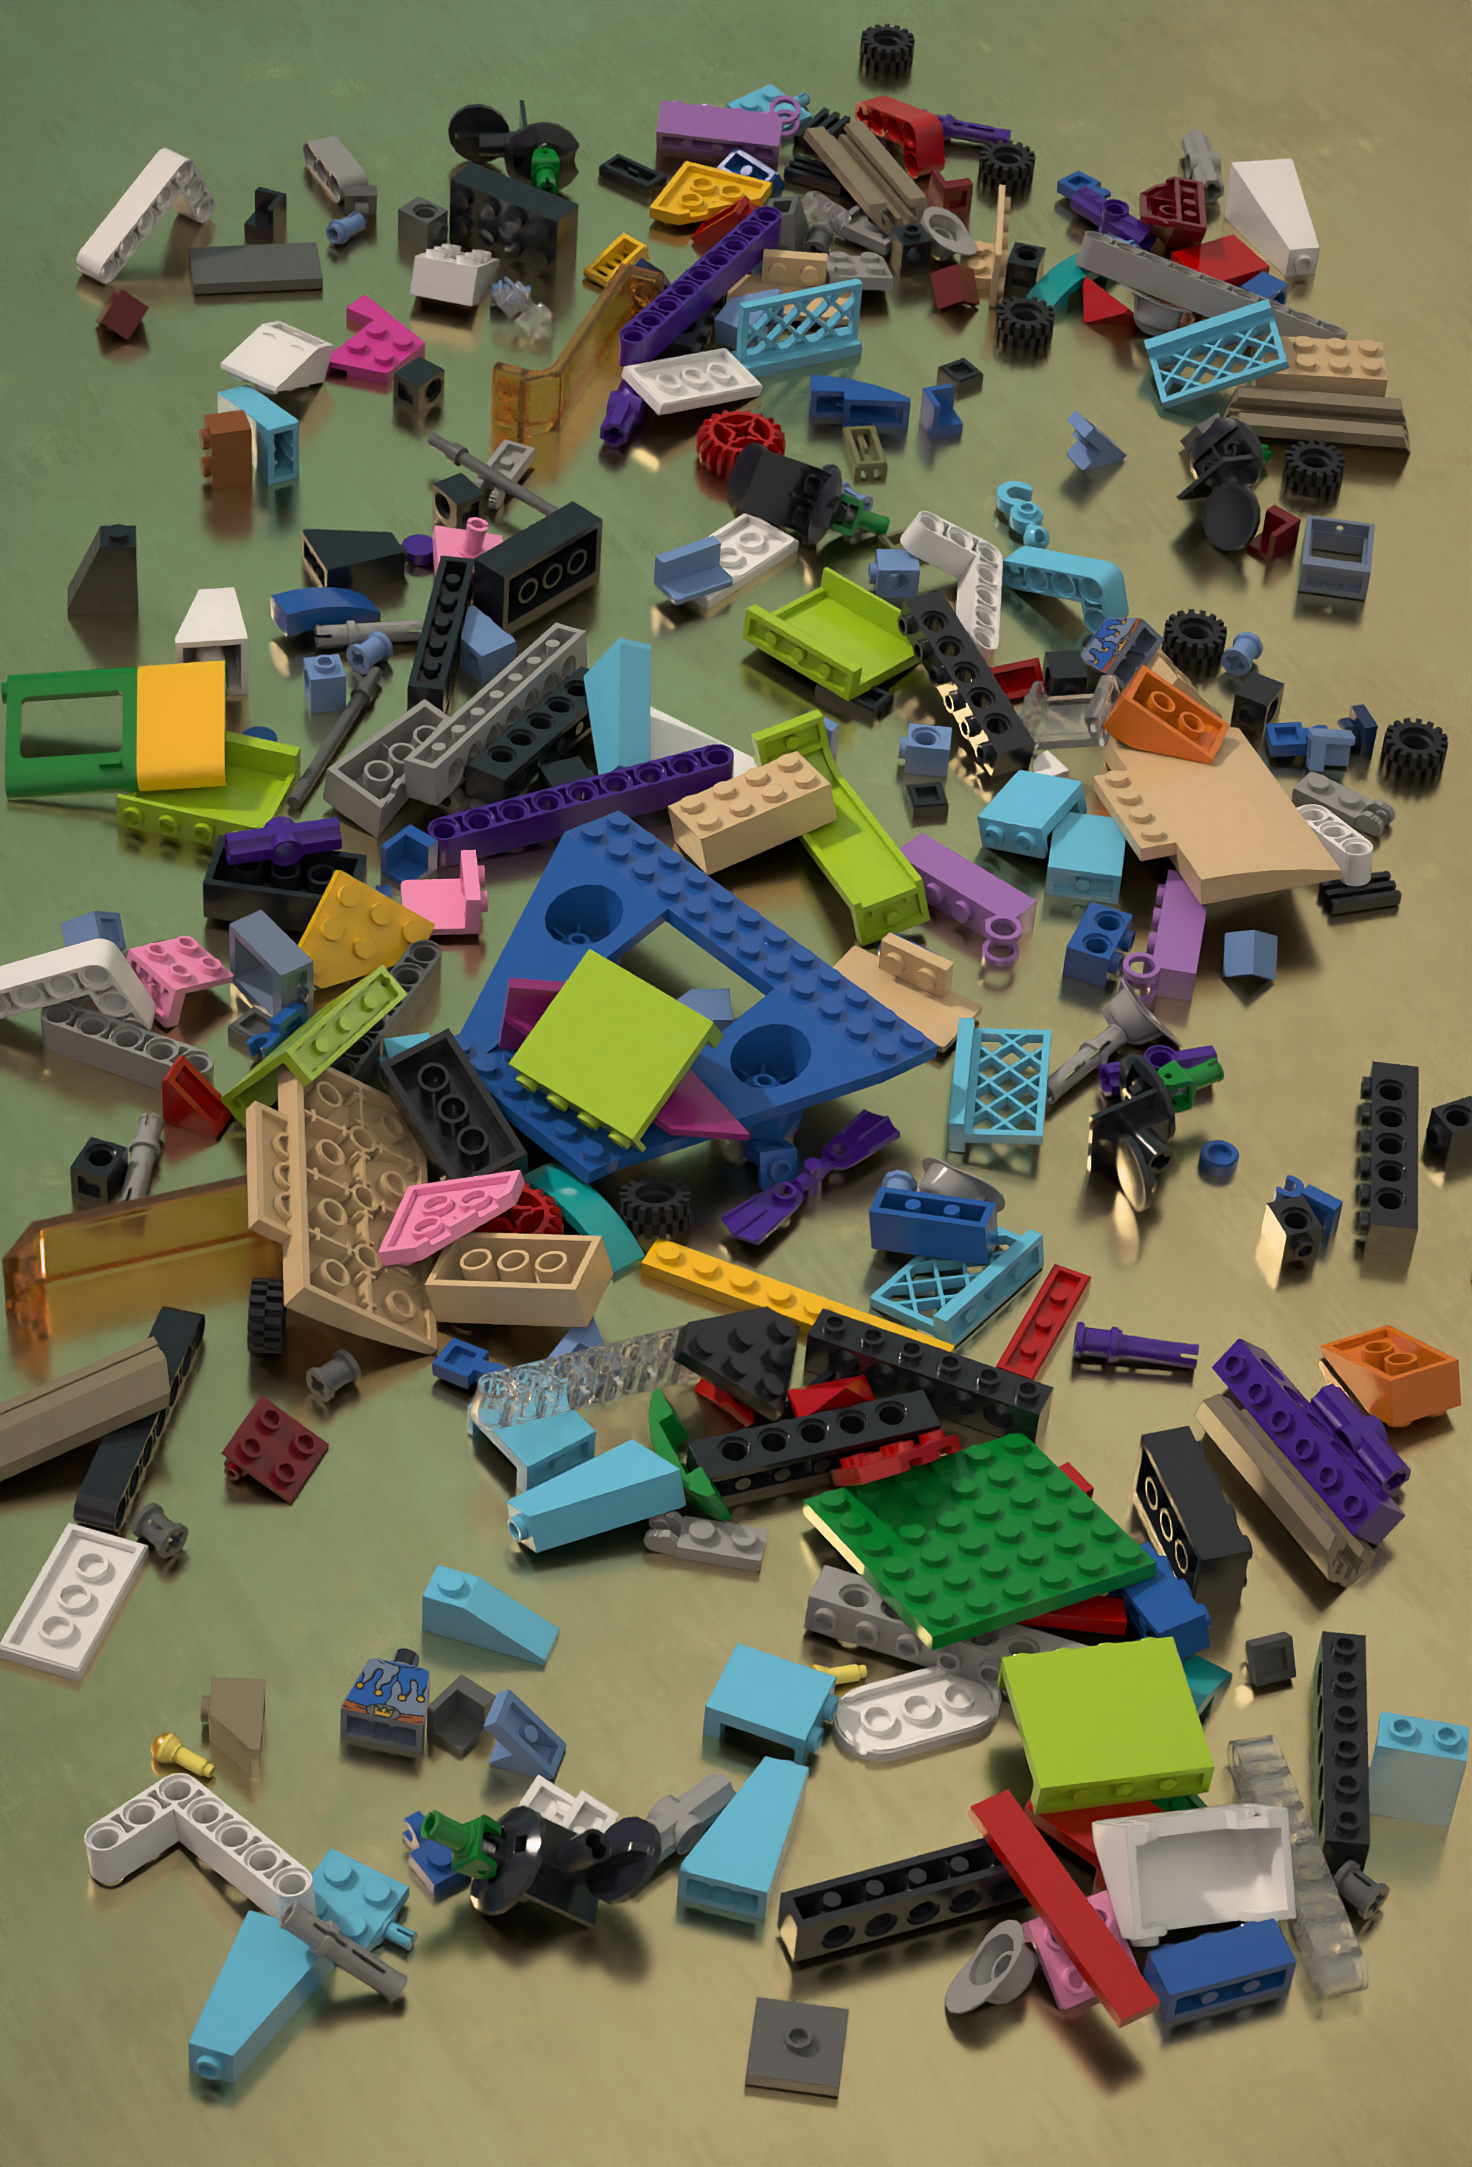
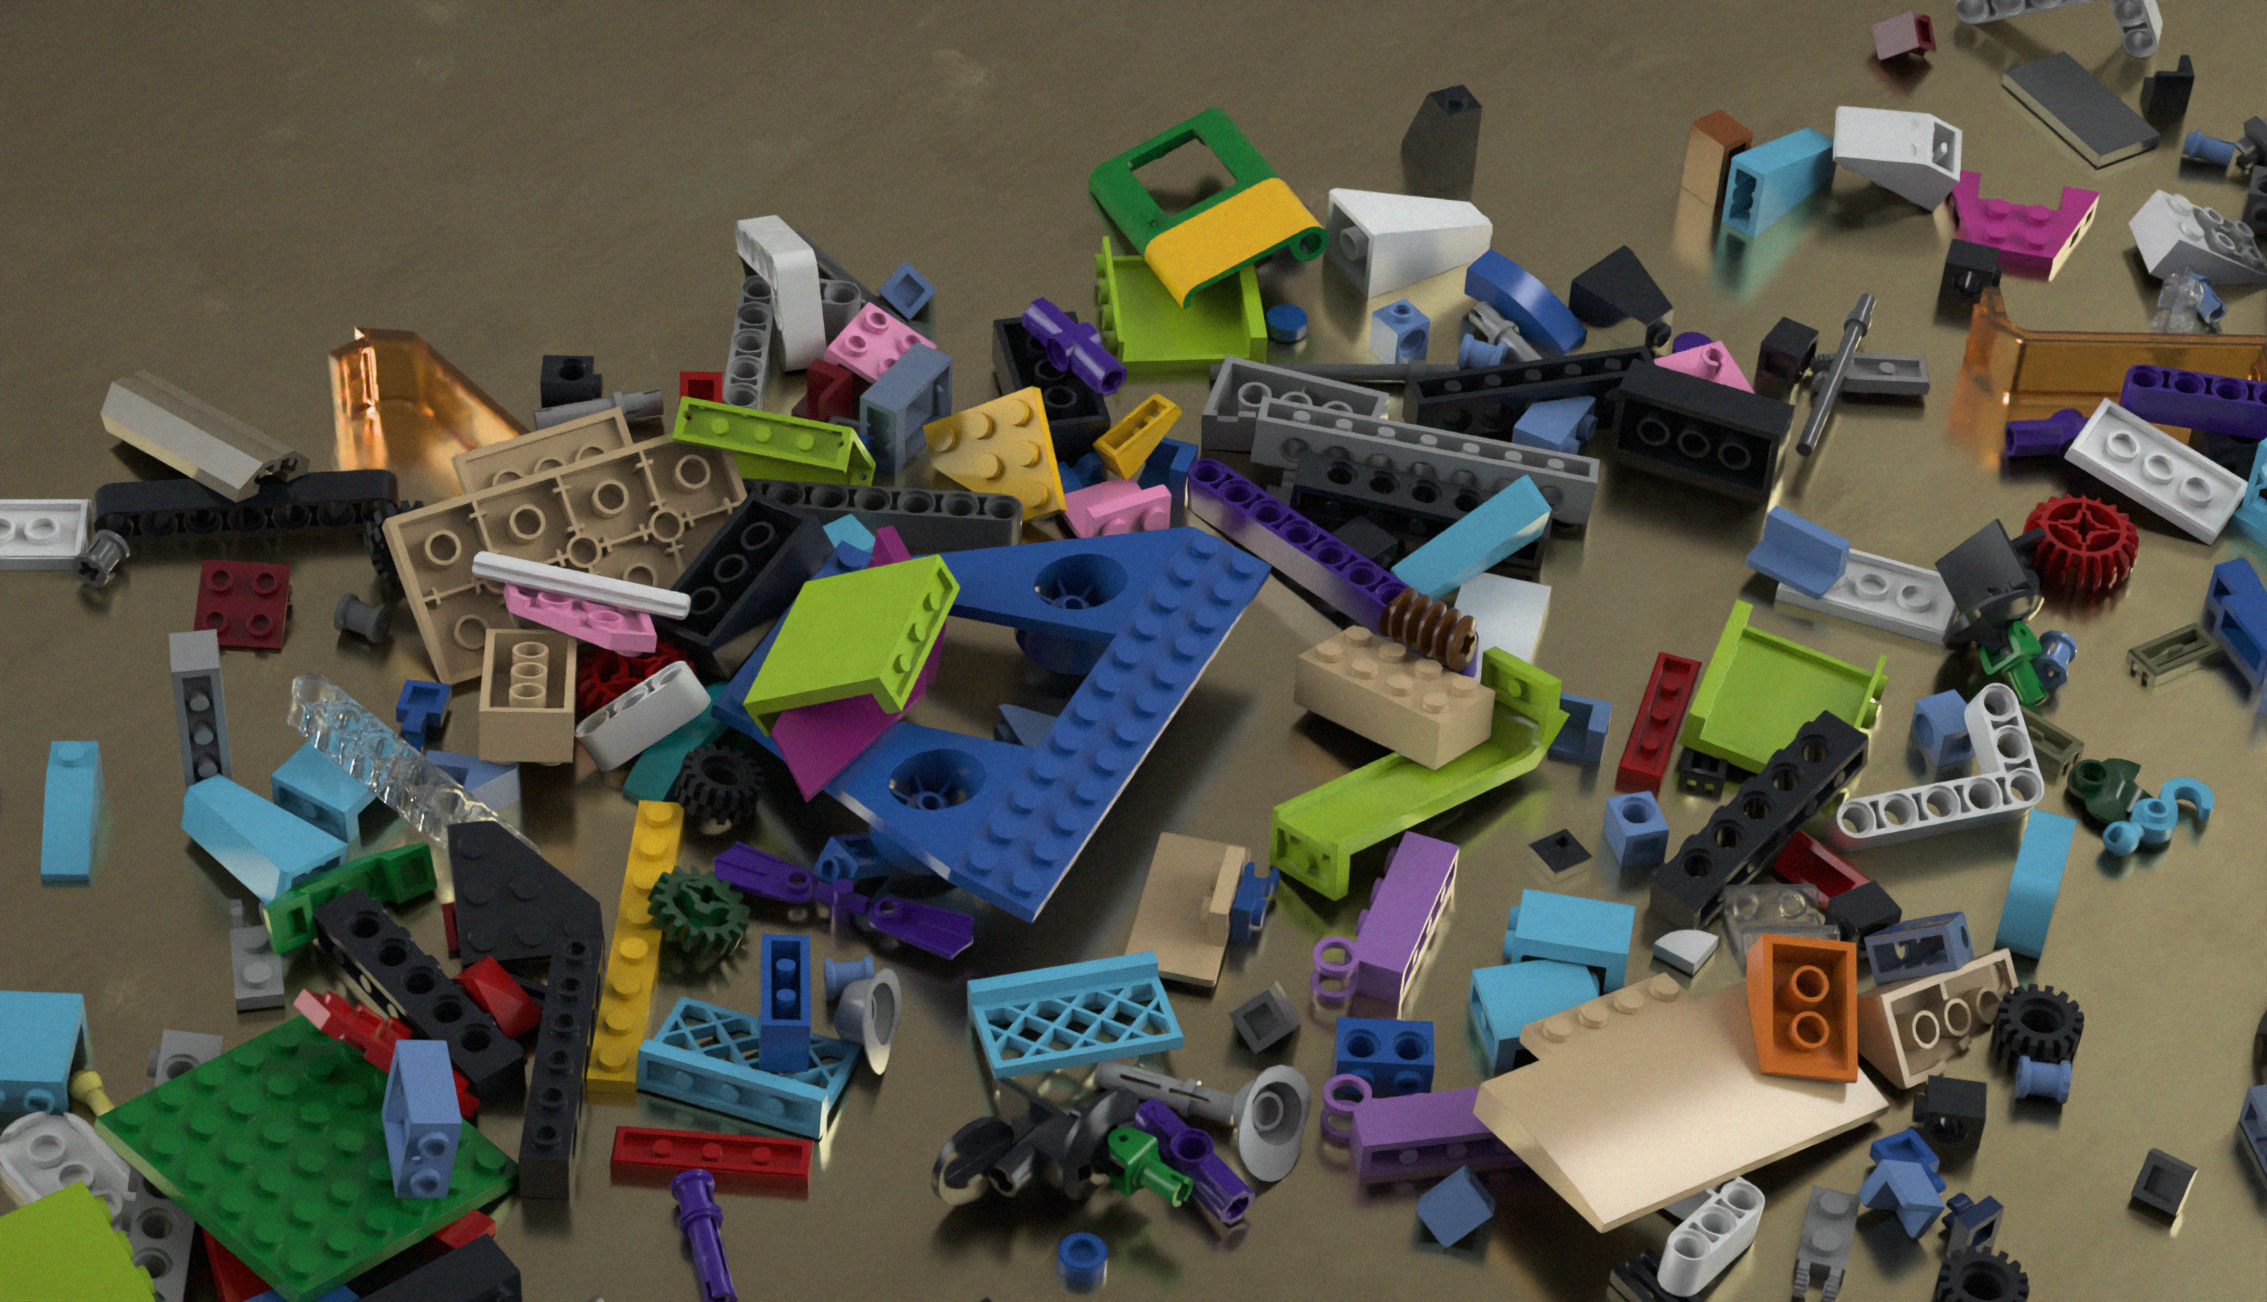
camera: 70 degrees right, 0 degrees up
none -> light grey brick [169,629,234,792]
none -> medium blue window [381,1040,462,1198]
none -> white axle [472,551,691,620]
none -> white beam [574,661,711,771]
none -> dark green gear [647,866,750,956]
none -> dark red panel [791,358,852,423]
none -> yellow slope [1092,392,1183,481]
none -> dark grey panel [1229,980,1302,1054]
none -> reddish brown piece [1377,587,1478,672]
none -> red tile [1616,652,1702,791]
none -> dark green plate [2067,758,2153,824]
none -> dark grey tile [2130,1147,2198,1216]

